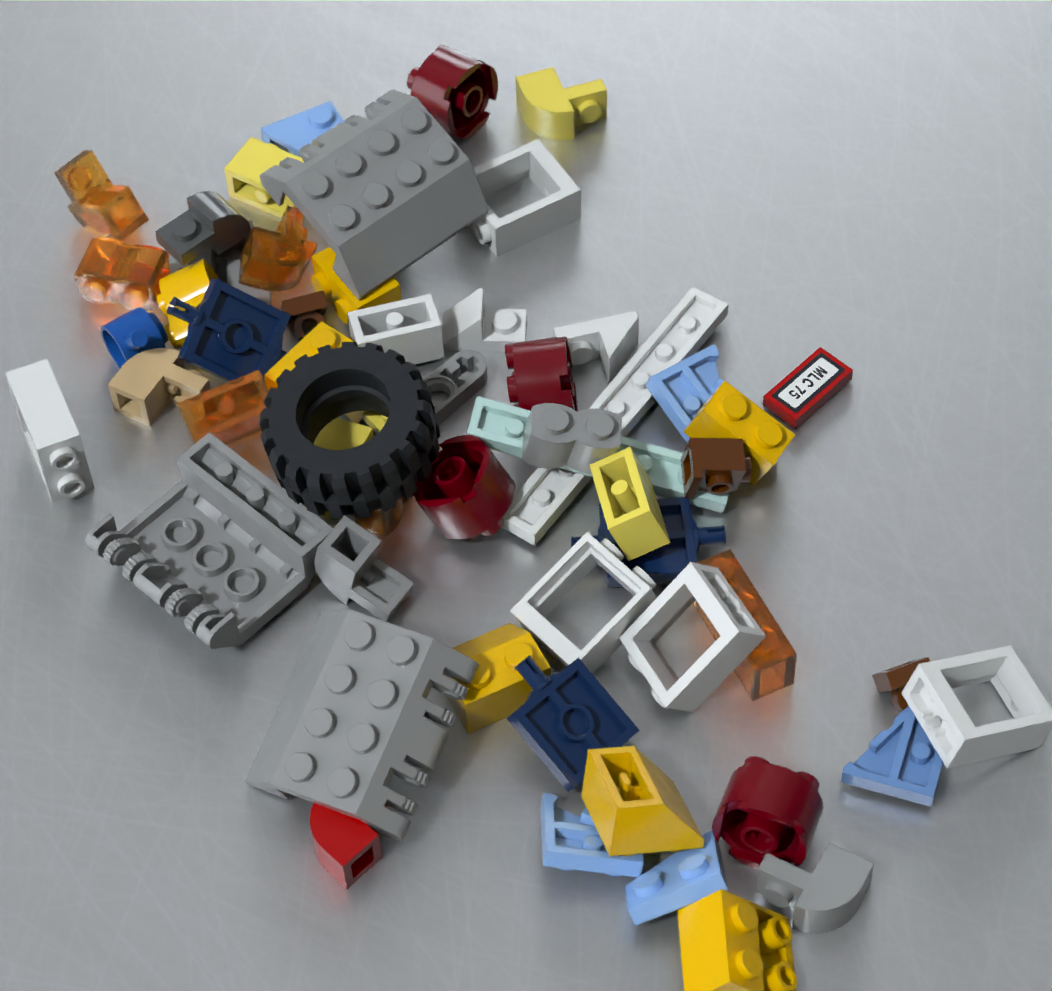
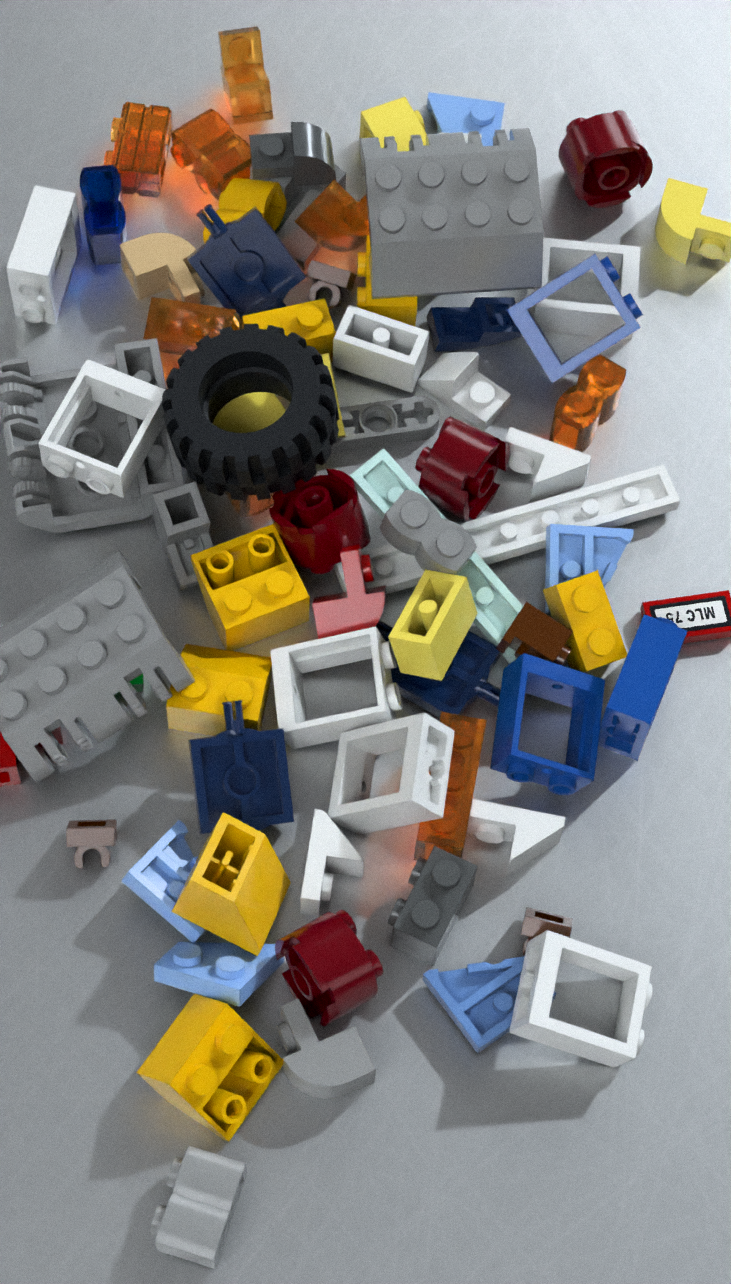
camera: 30 degrees right, 10 degrees up
blue piece [100,307,168,369] -> none
none -> white window [38,359,166,498]
none -> tile [66,819,117,868]
none -> clear blue brick [79,164,128,265]
none -> clear orange brick [104,102,173,198]
none -> yellow slope [190,524,310,651]
none -> white slope [300,809,364,916]
none -> brick [312,544,386,639]
none -> dark grey brick [388,846,478,966]
none -> dark blue slope [426,297,522,352]
none -> white slope [466,799,566,875]
none -> blue window [490,653,605,795]
none -> window [507,253,643,383]
none -> clear orange brick [549,354,626,452]
none -> blue window [598,614,687,761]

